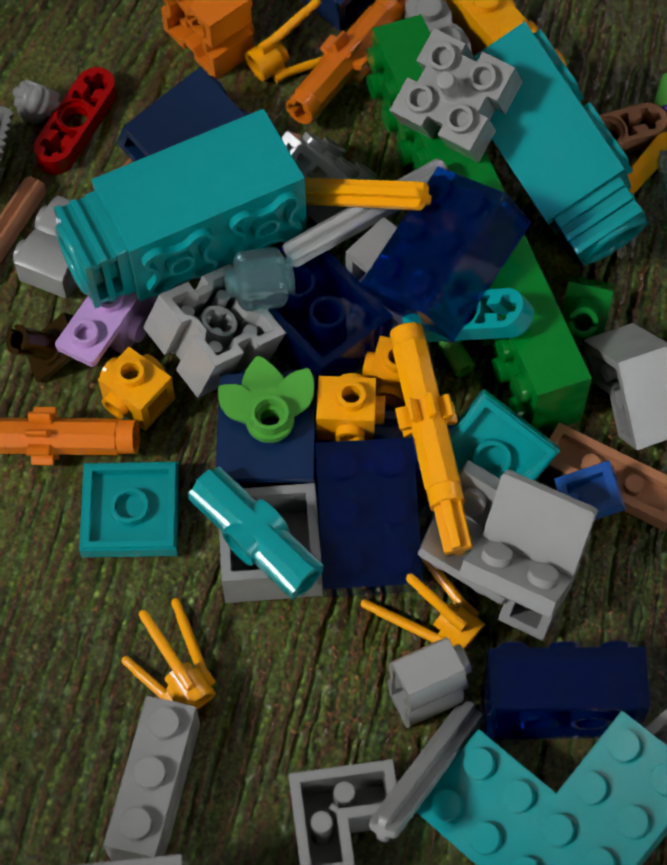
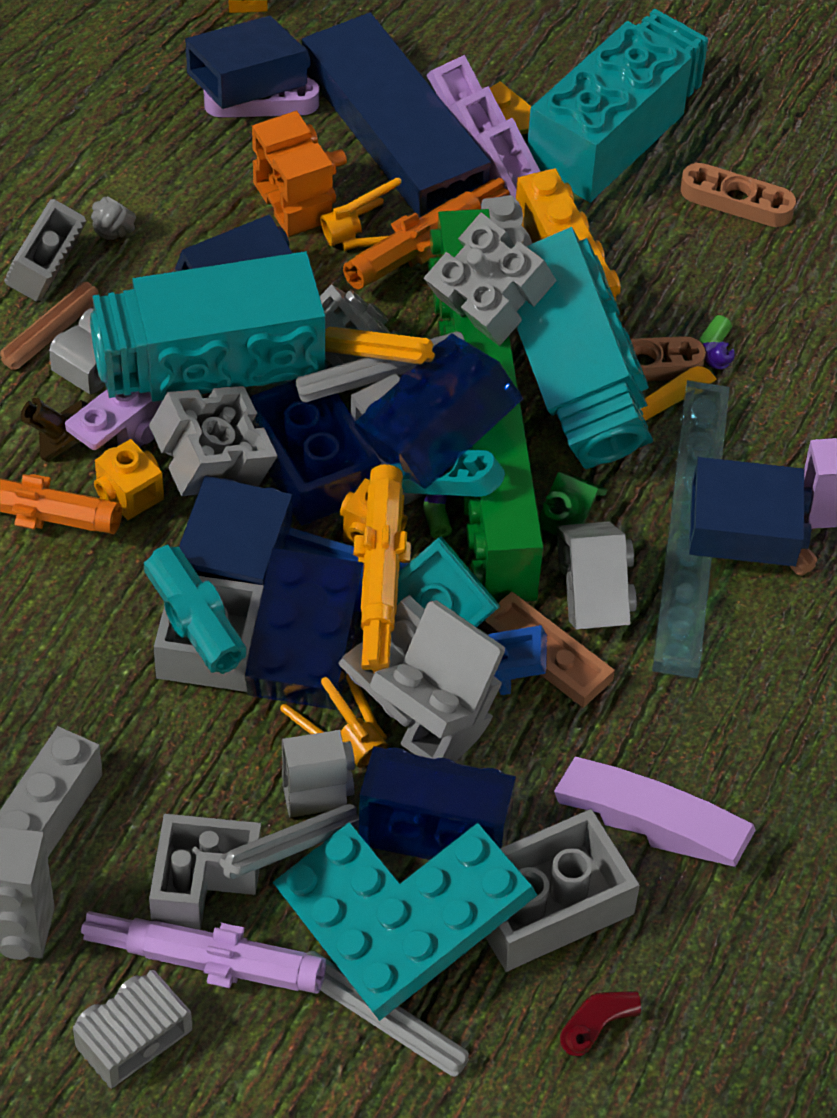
camera: 10 degrees right, 10 degrees down
red beam [33,67,117,175] -> none
teal plate [79,462,180,558] -> none
light orange plant [121,598,216,710] -> none
bright green plate [218,356,314,443] -> none
clear light blue head [224,247,295,312] -> none
light orange brick [316,373,385,446] -> none

